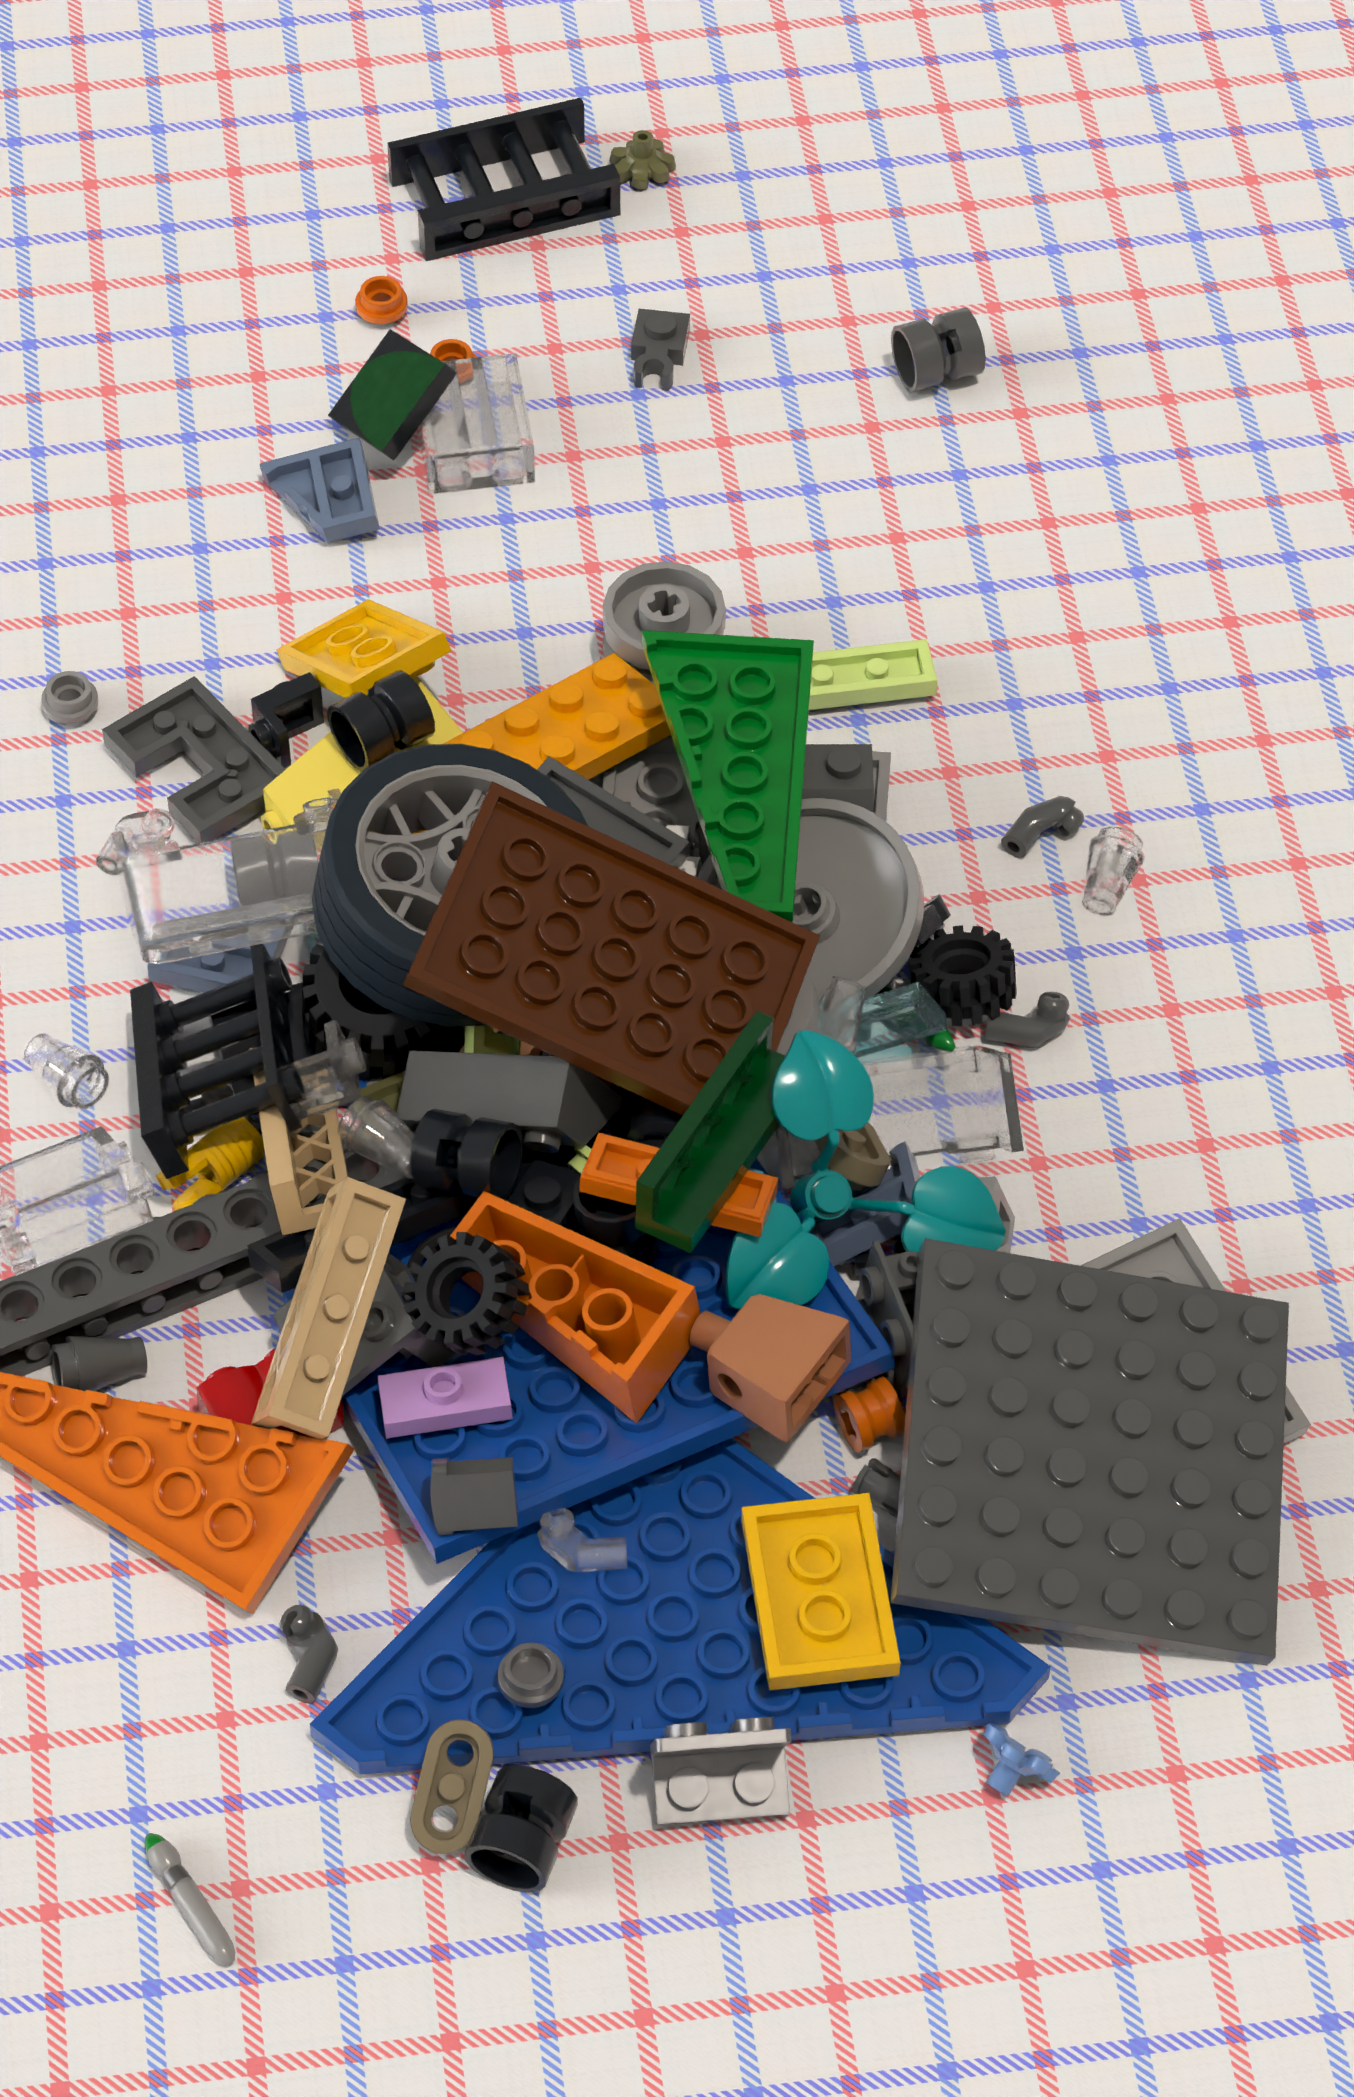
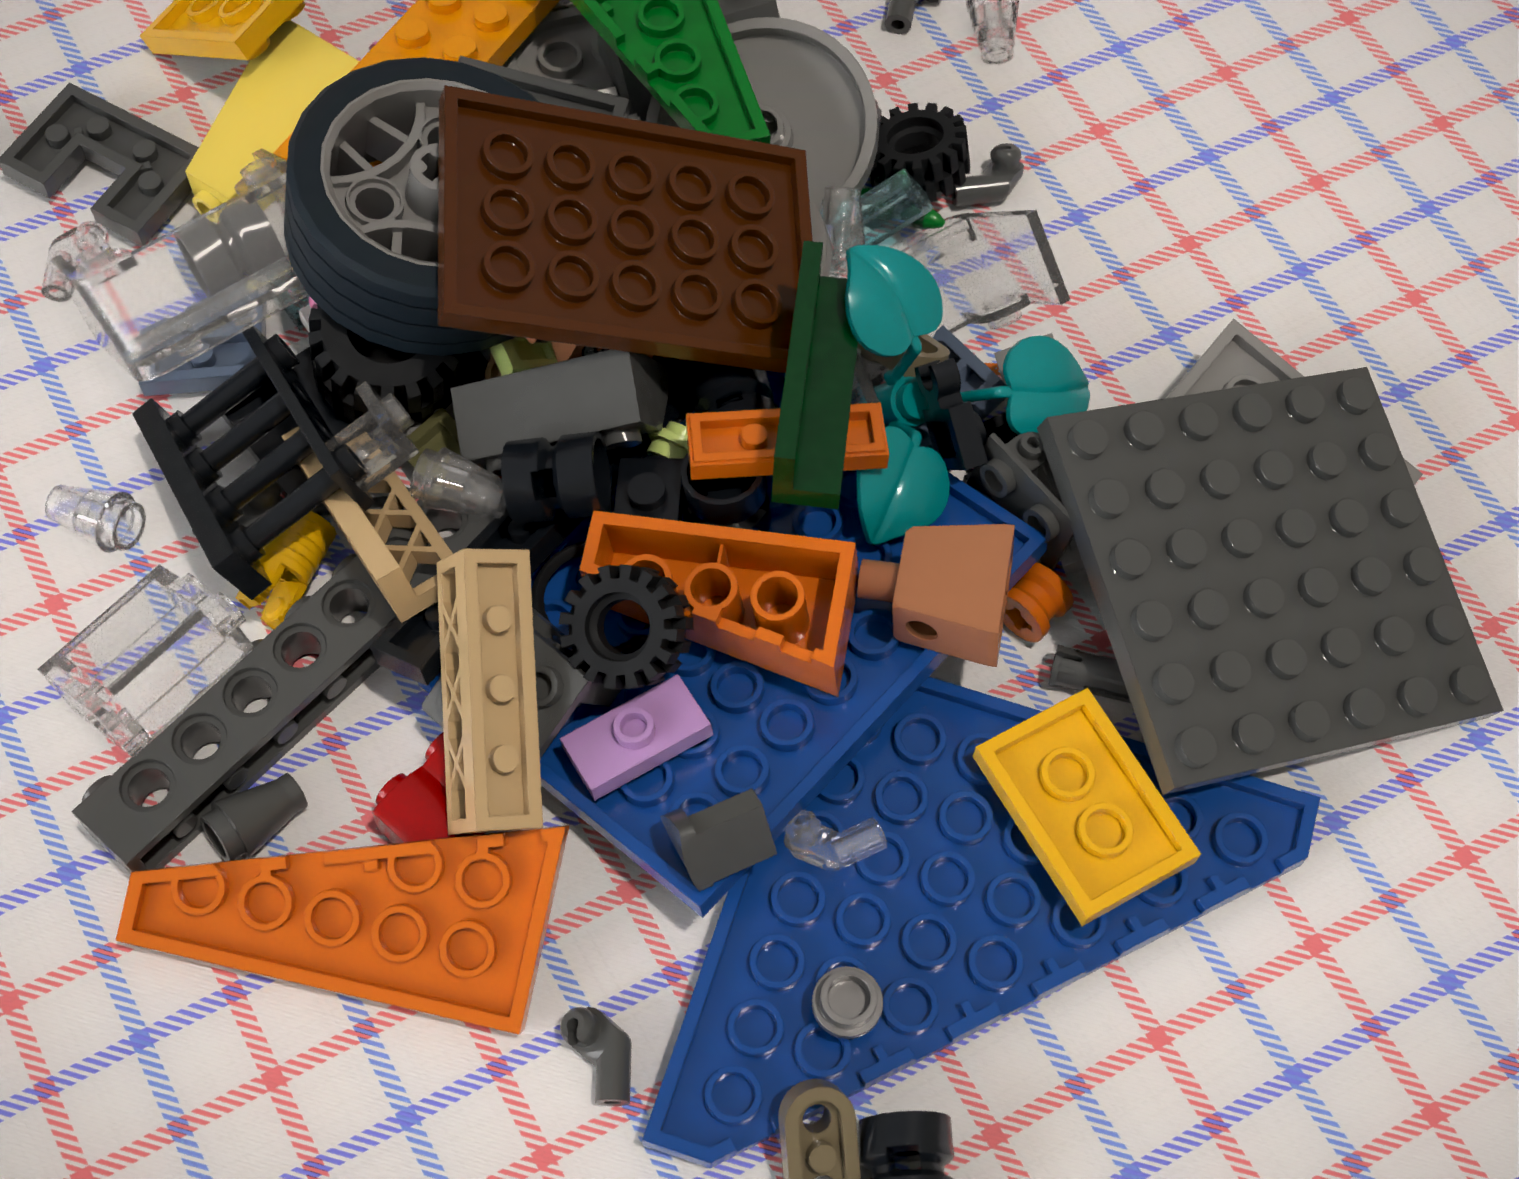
camera: 25 degrees left, 10 degrees up
black bracket [248,672,324,768] -> none
black wheel [327,670,435,772] -> none
bracket [650,1717,792,1825] -> none
medium blue plant [983,1723,1060,1796] -> none
none -> black plate [915,358,988,470]

